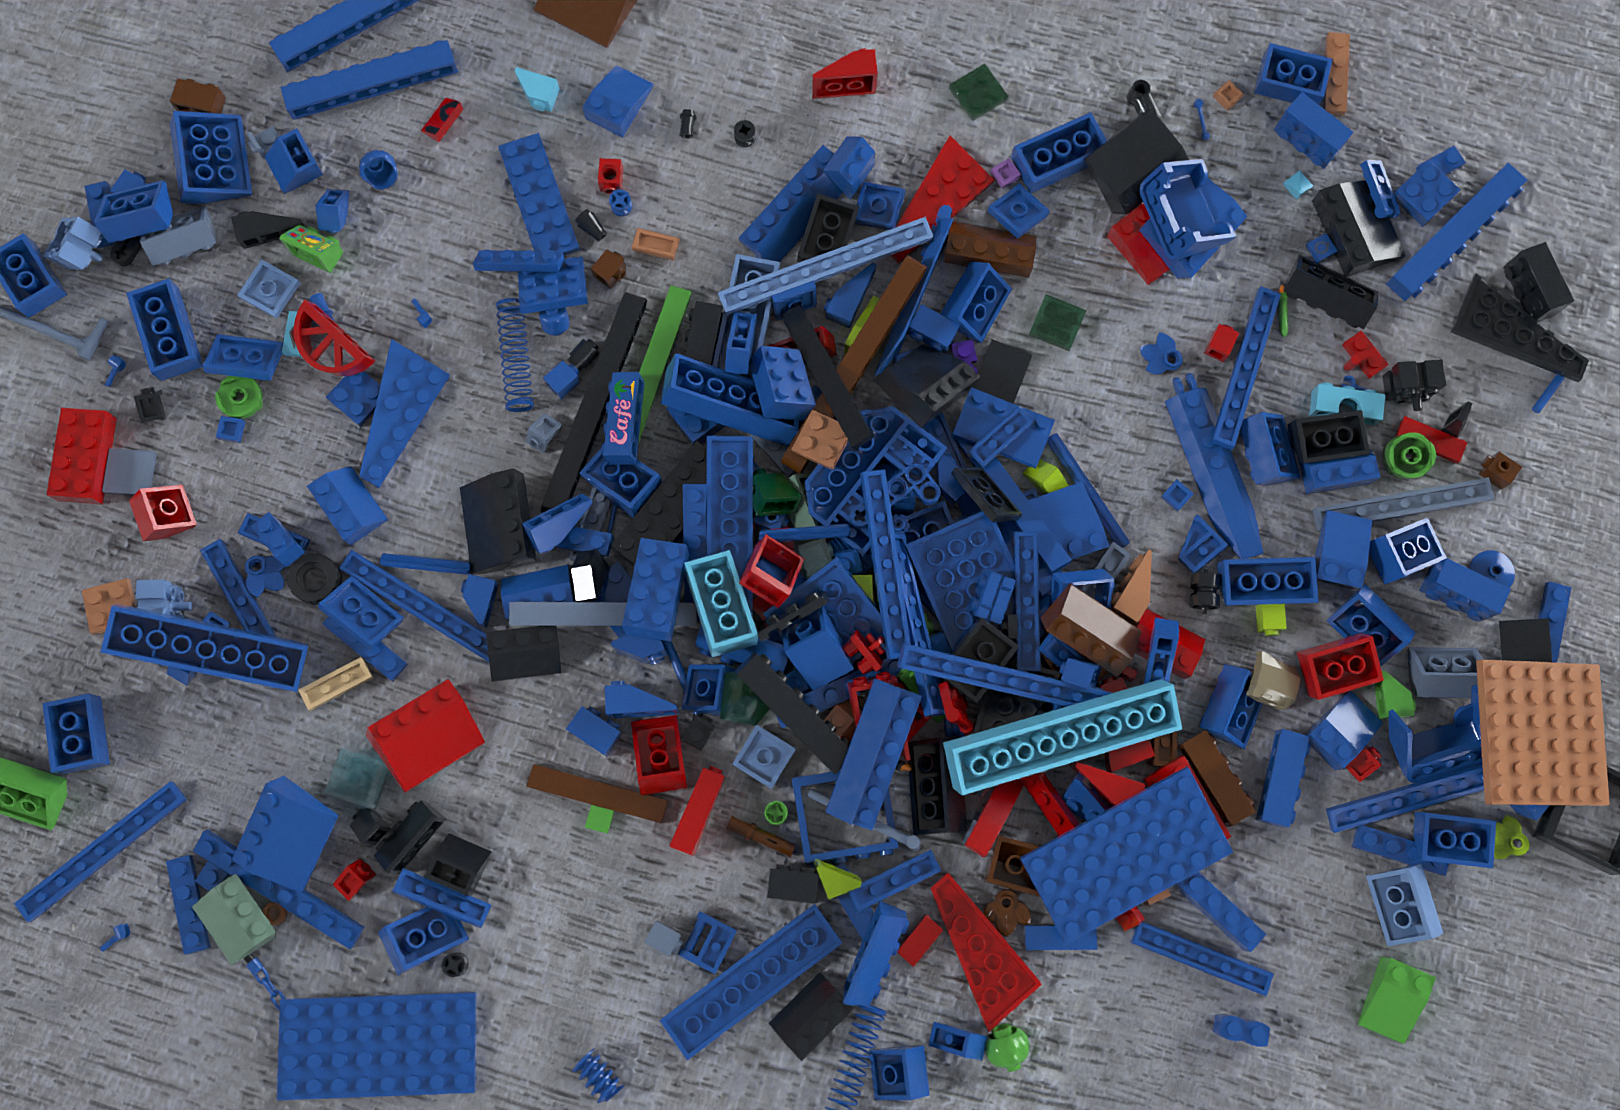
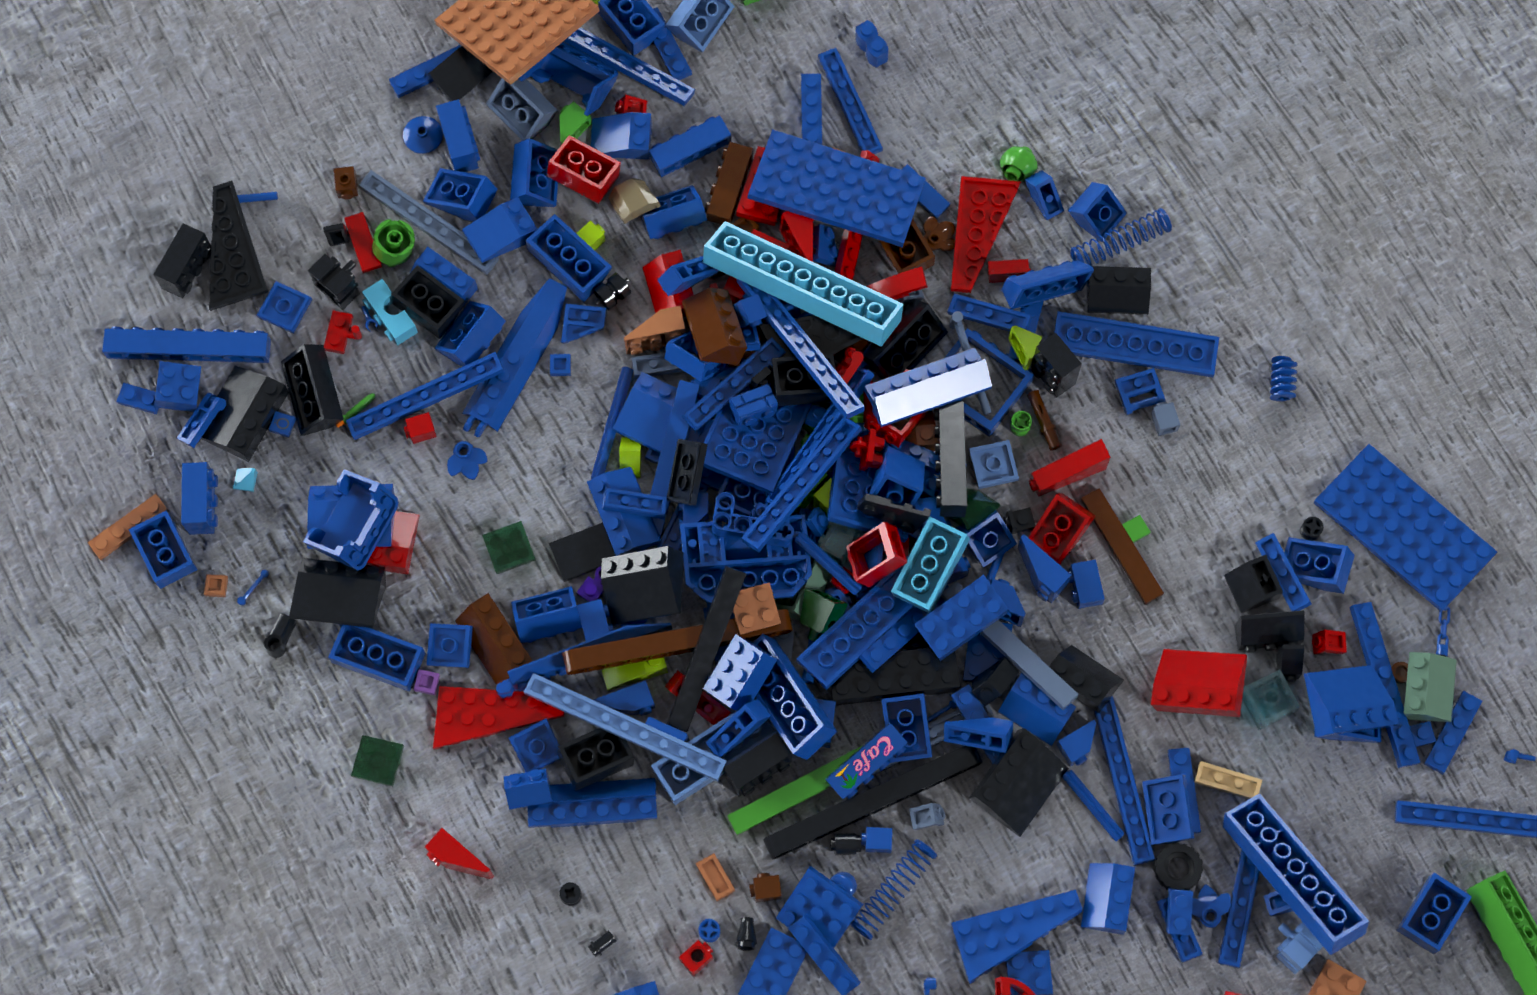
camera: 130 degrees left, 5 degrees down
none -> blue tile [257,281,312,334]

